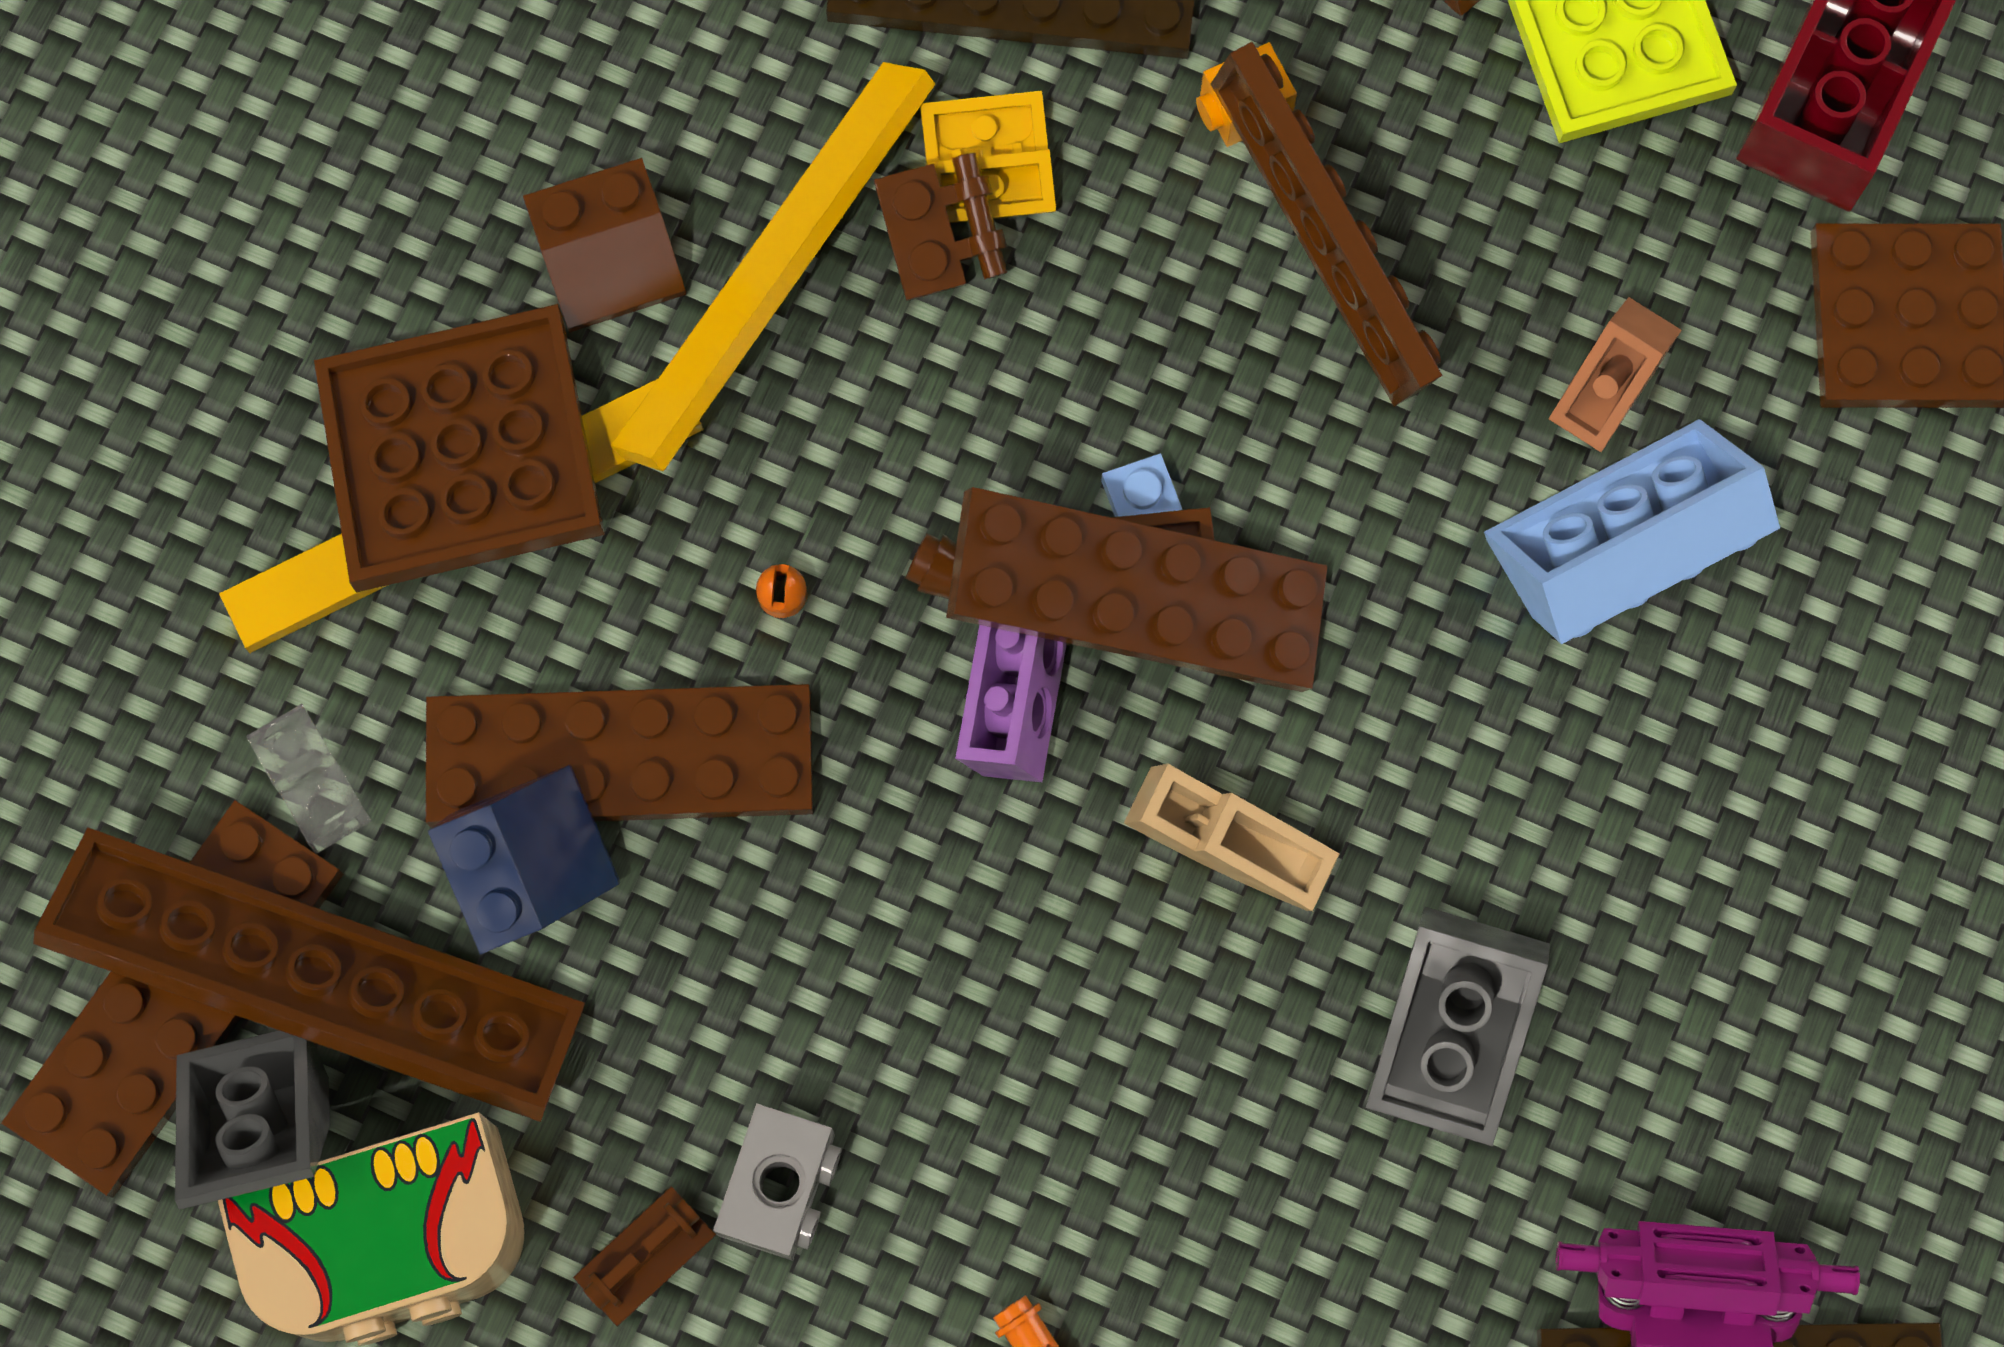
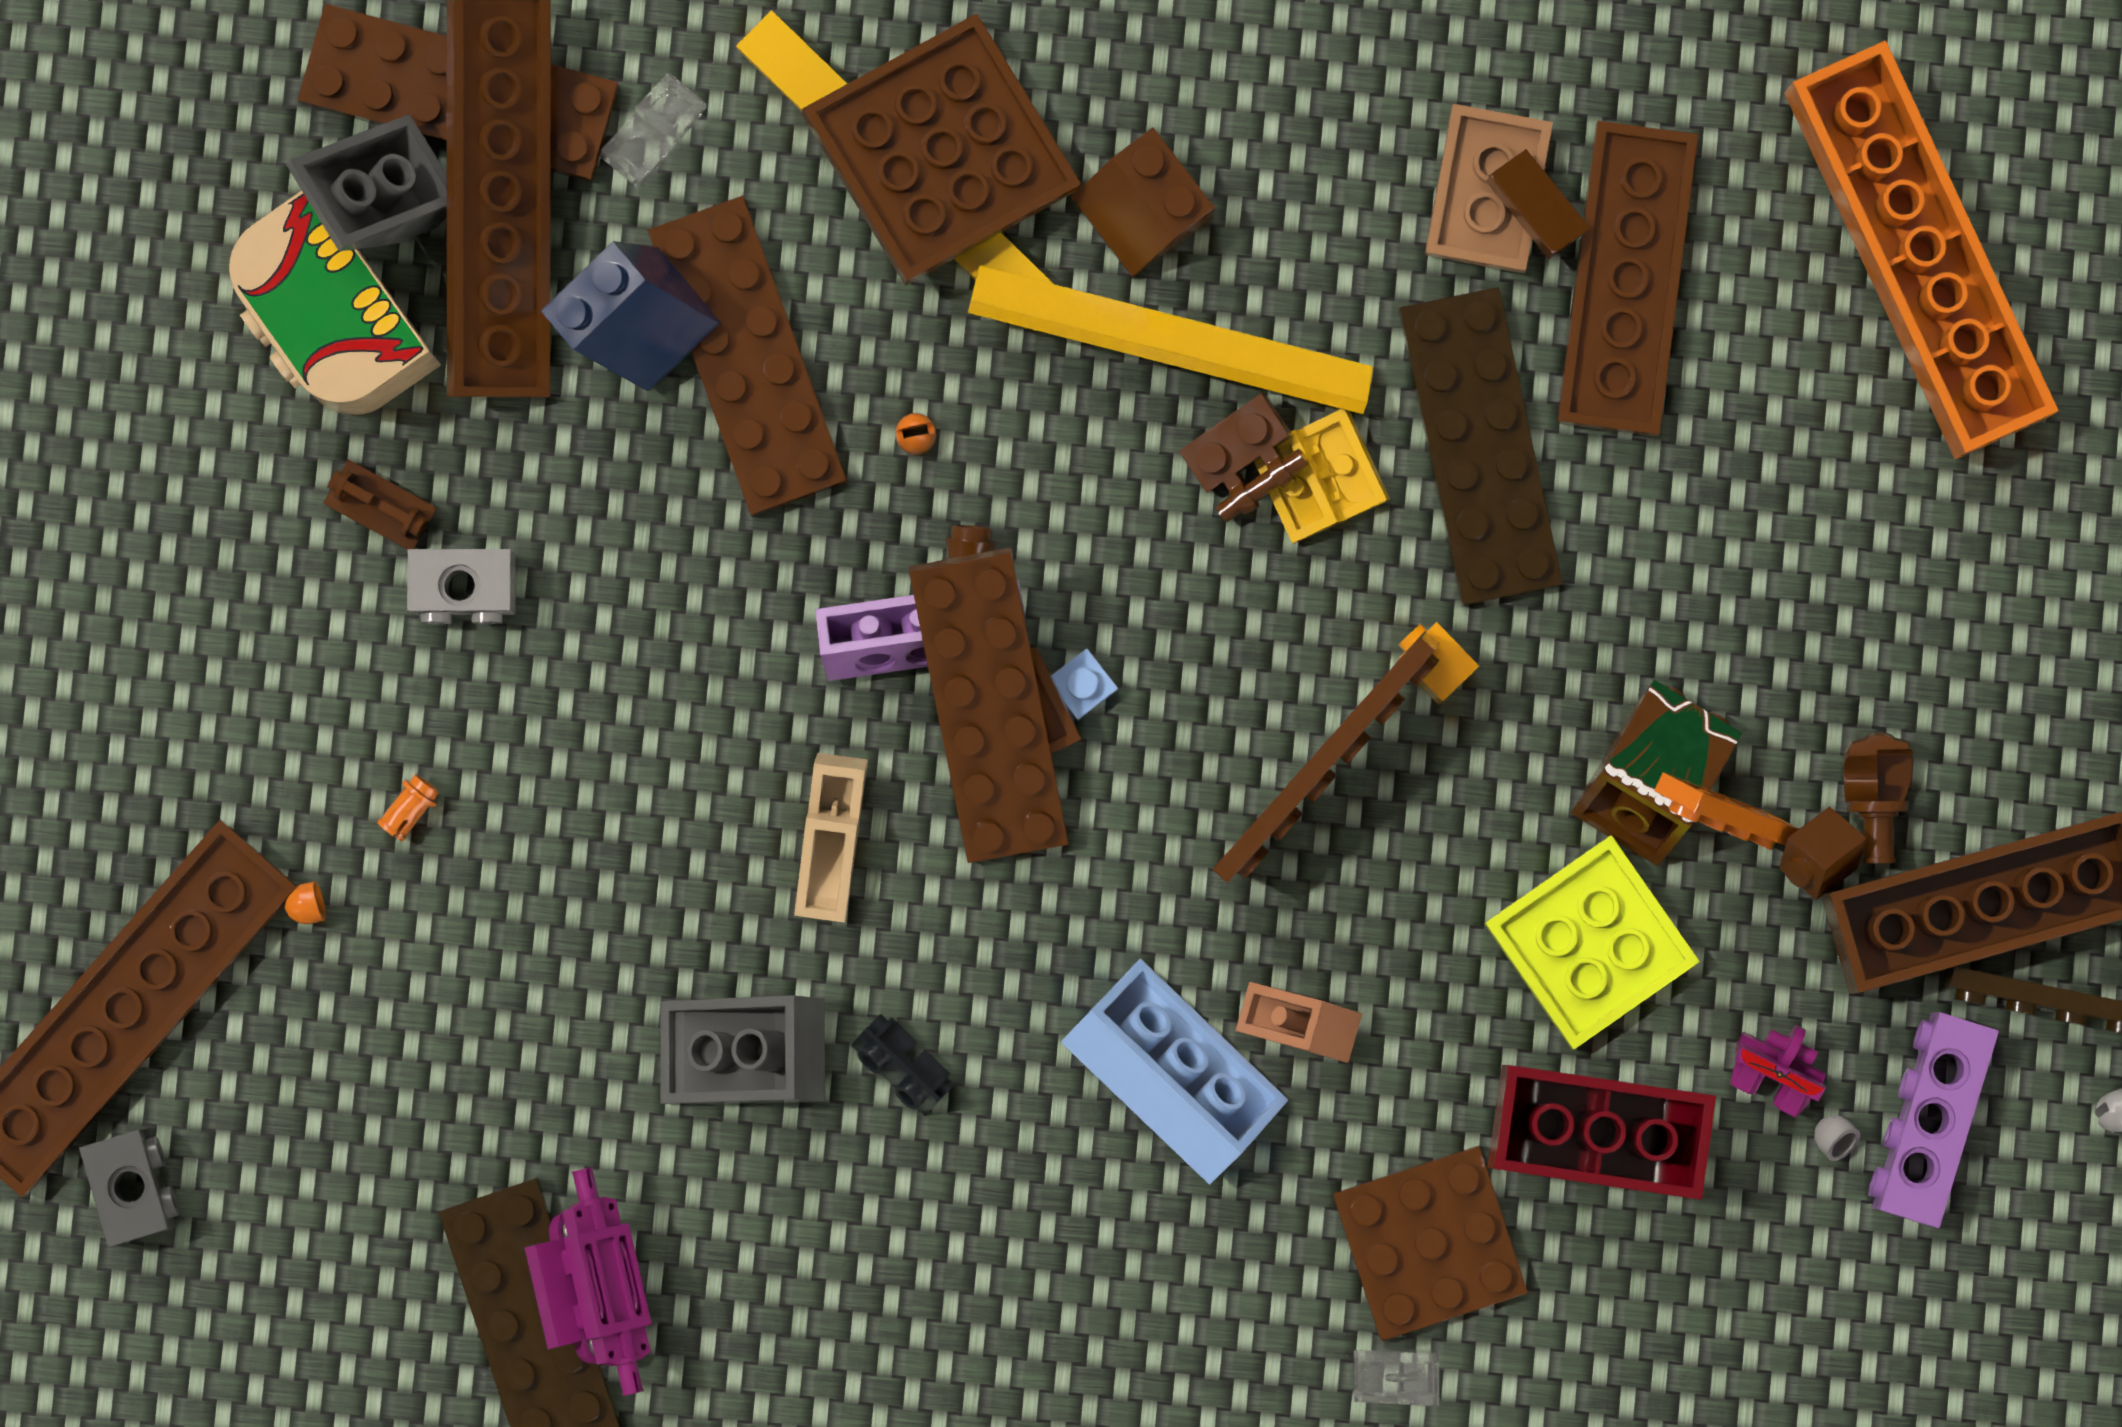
camera: 70 degrees right, 10 degrees up
none -> black hinge [851,1014,955,1116]

